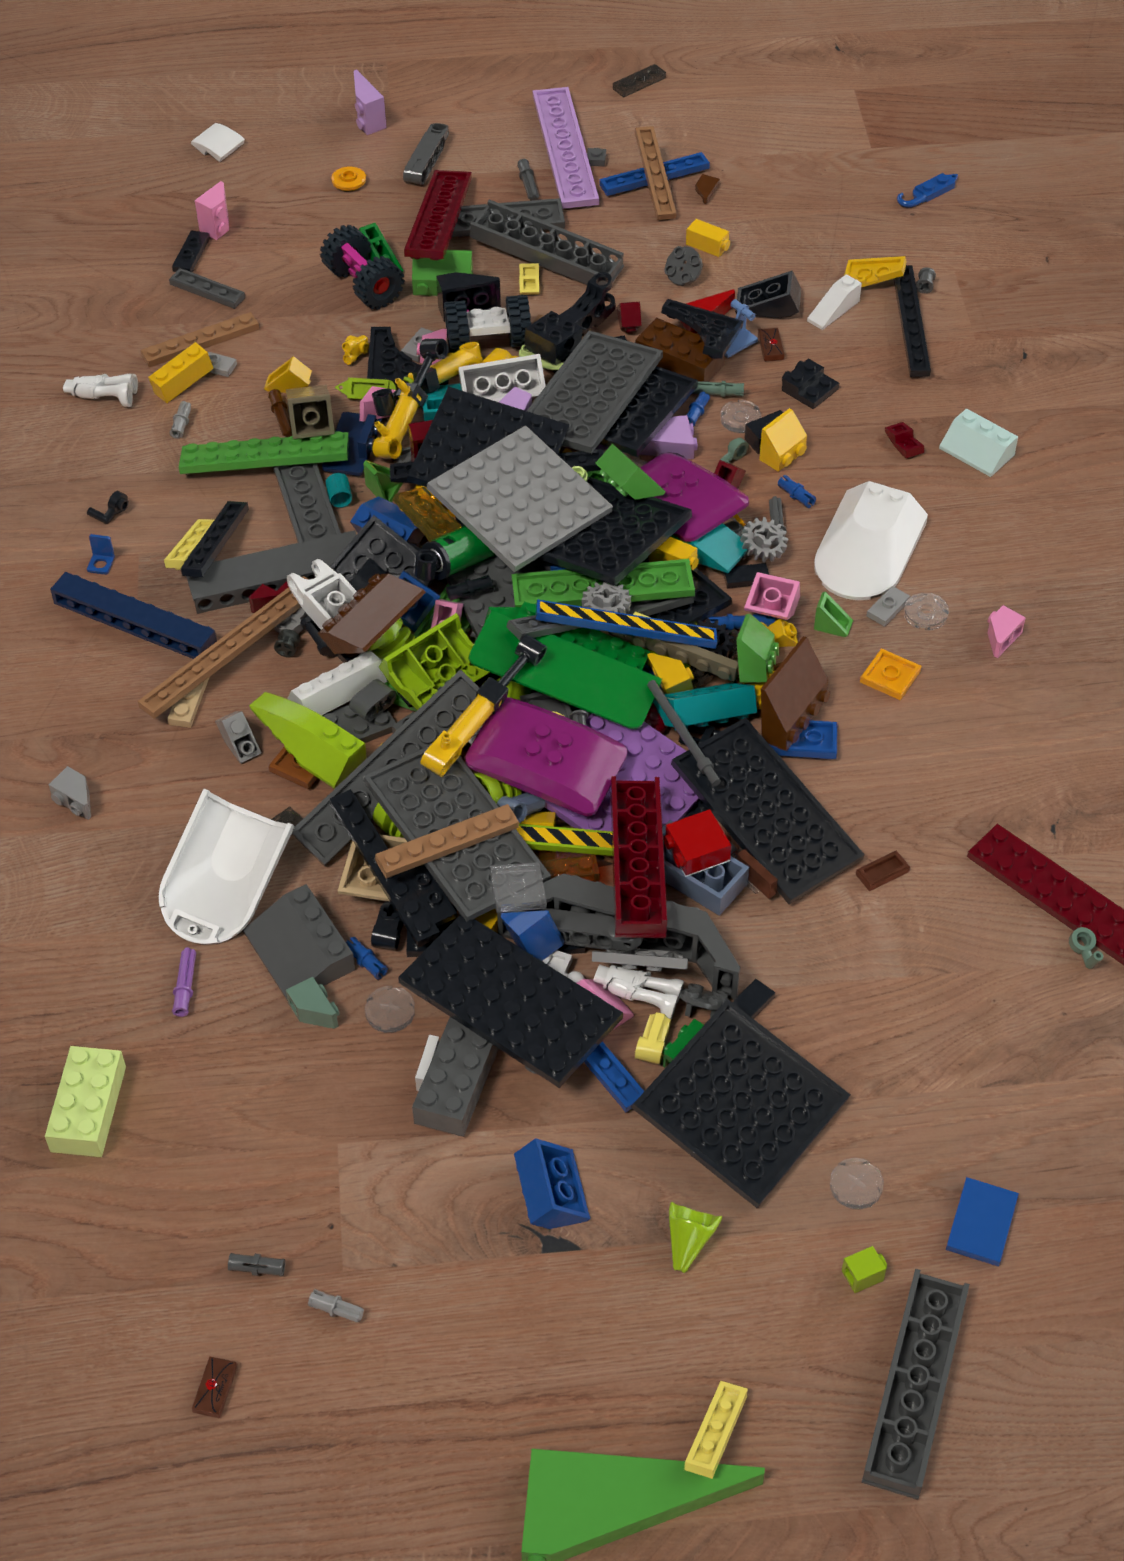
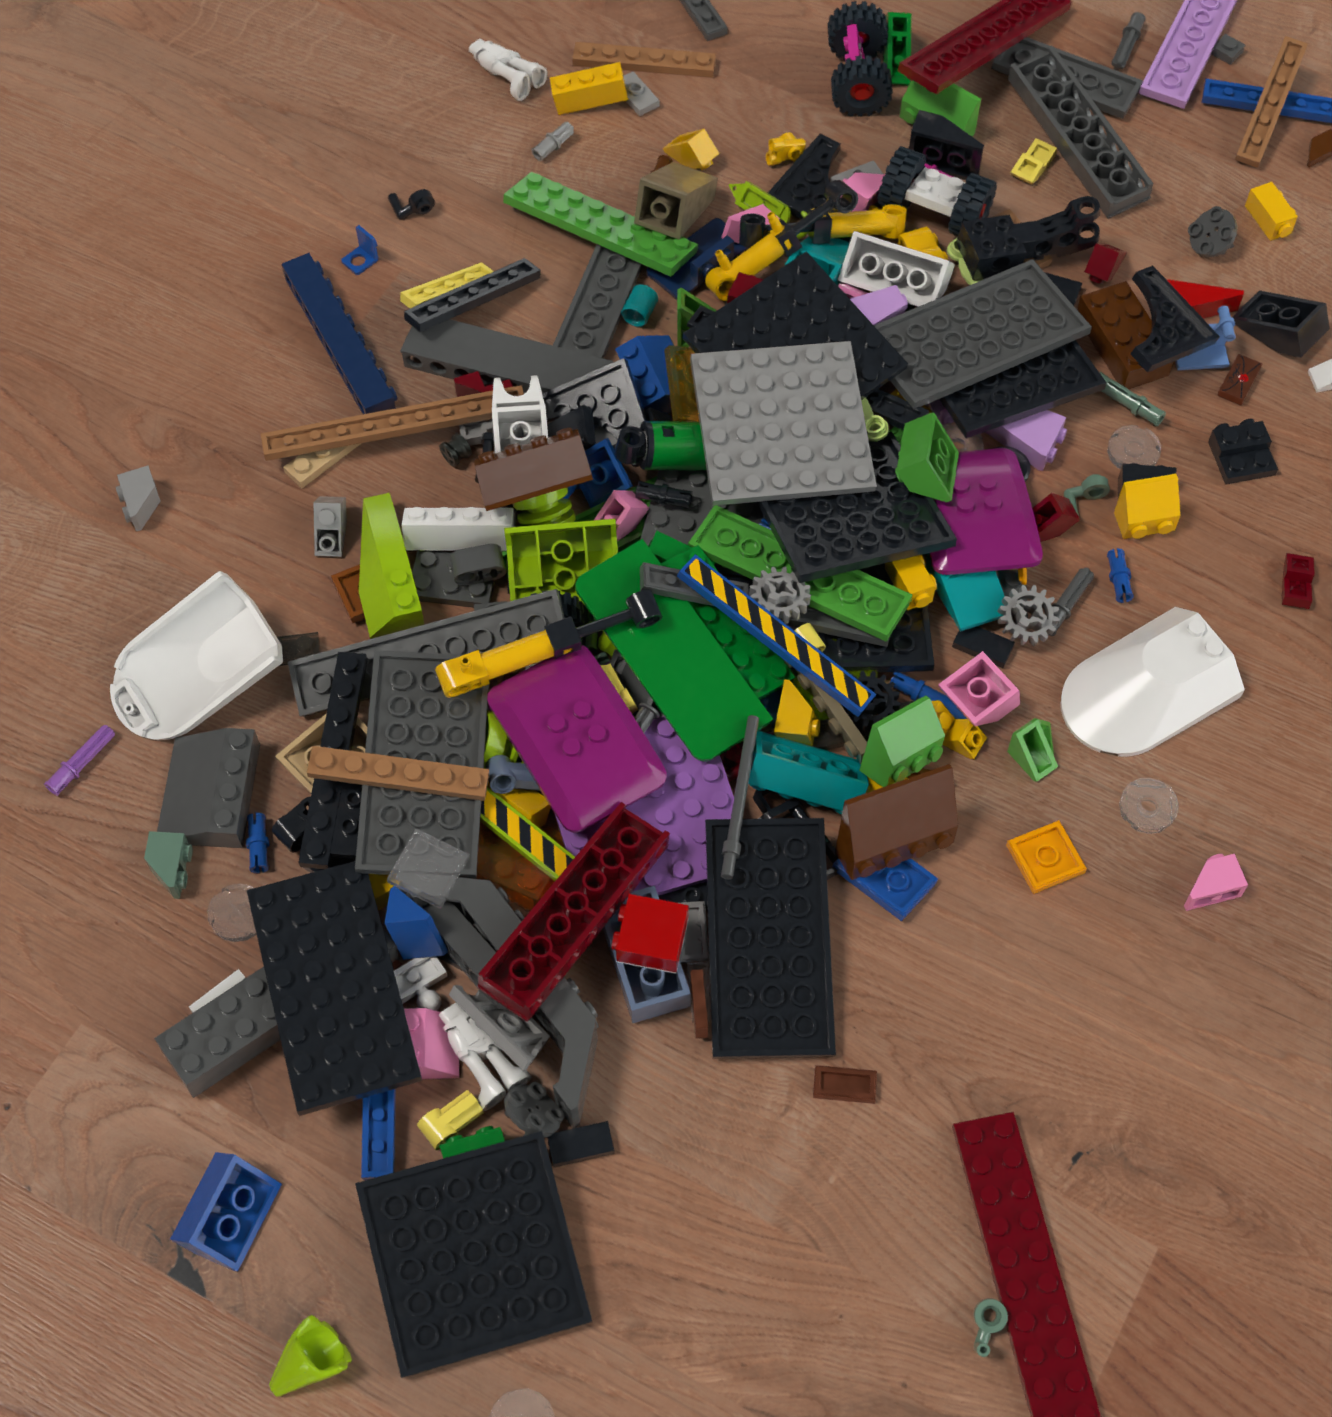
camera: 35 degrees right, 10 degrees up
blue axle [686,392,710,427] -> none
light grey plate [866,586,910,627] -> none

